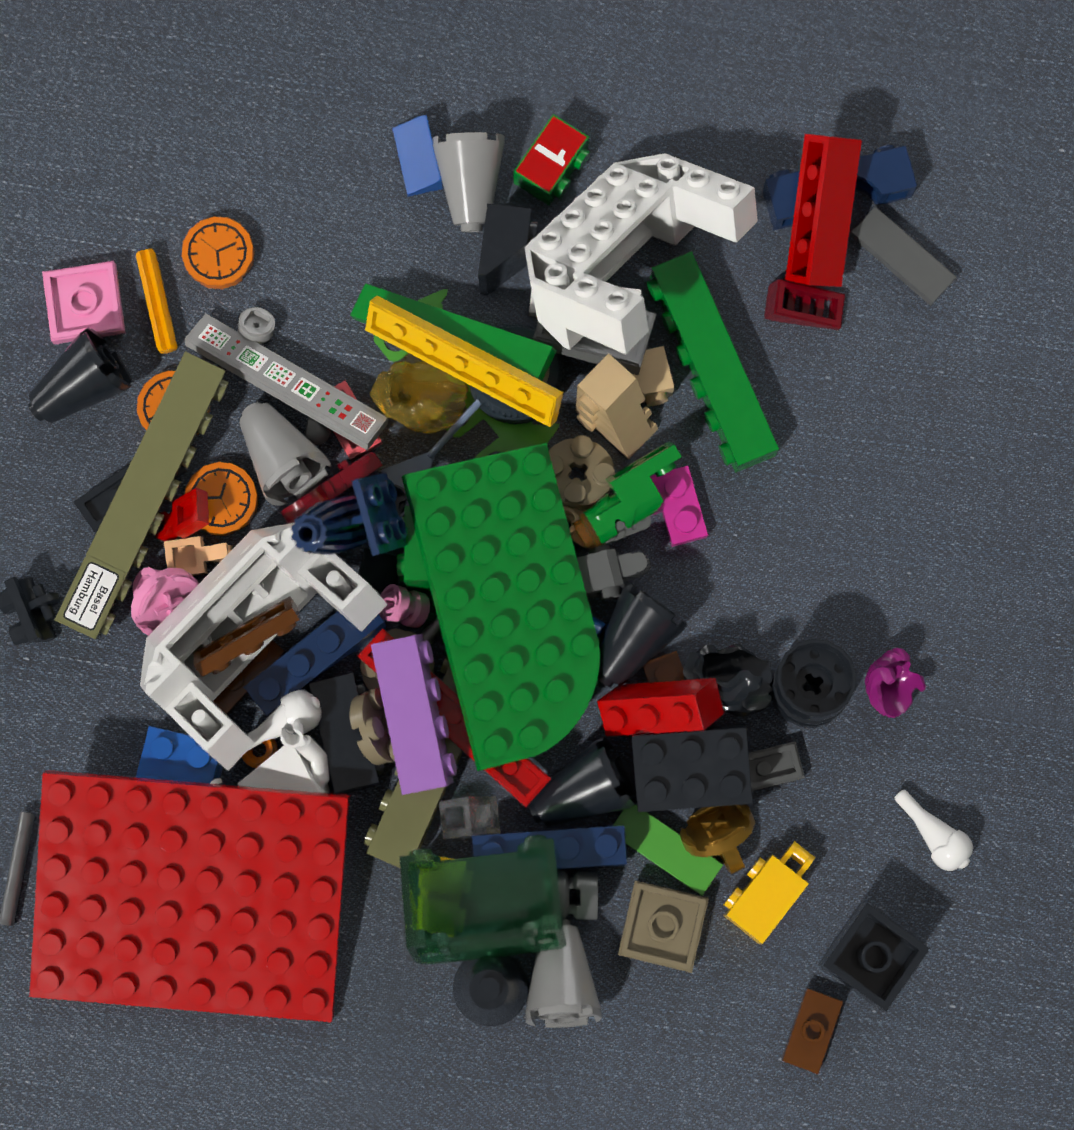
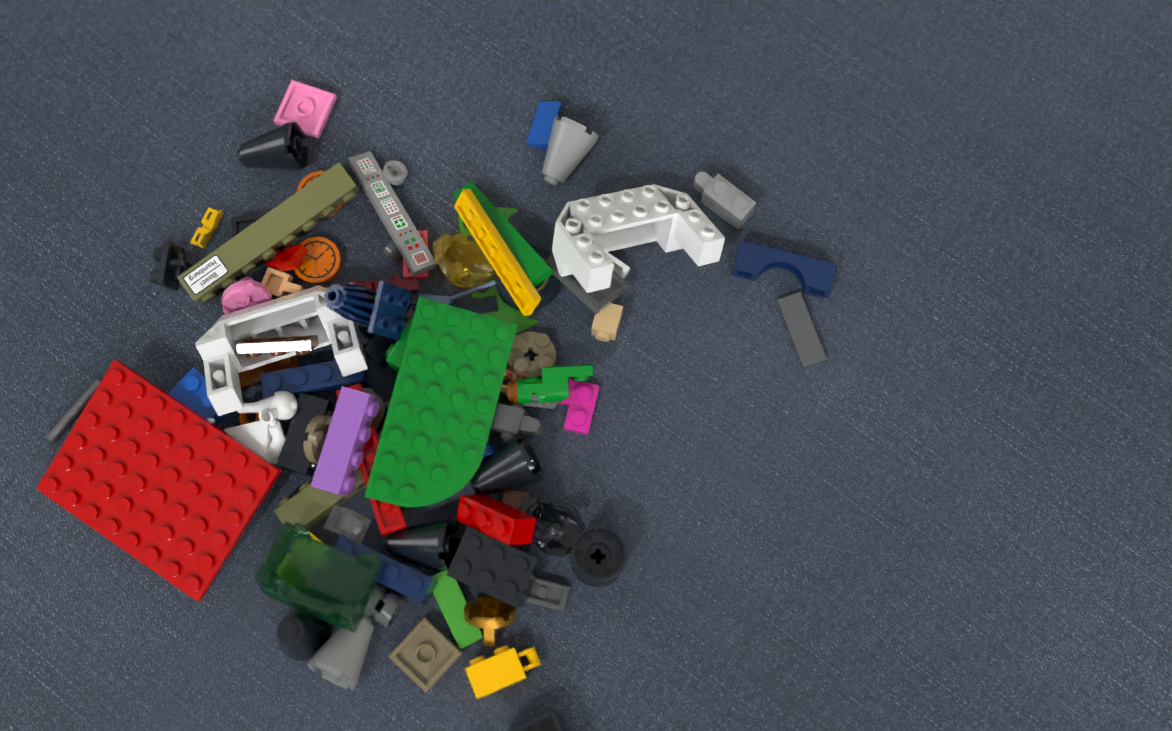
camera: 30 degrees right, 5 degrees down
light orange axle [136,249,177,354] -> none
orange tile [181,217,255,289] -> none
light grey cone [239,402,331,505] -> none
bright pink wheel [379,584,430,628] -> none
black slope [478,203,538,295] -> none
brick [513,114,591,206] -> none
tan wedge [576,353,658,460] -> none
green brick [647,252,779,473] -> none
dark red slope [764,279,845,330] -> none
red brick [785,133,862,287] -> none
magenta hair [865,647,926,718] -> none
white piece [895,790,973,871] -> none
none -> yellow piece [190,207,224,249]
none -> light grey brick [694,172,756,230]

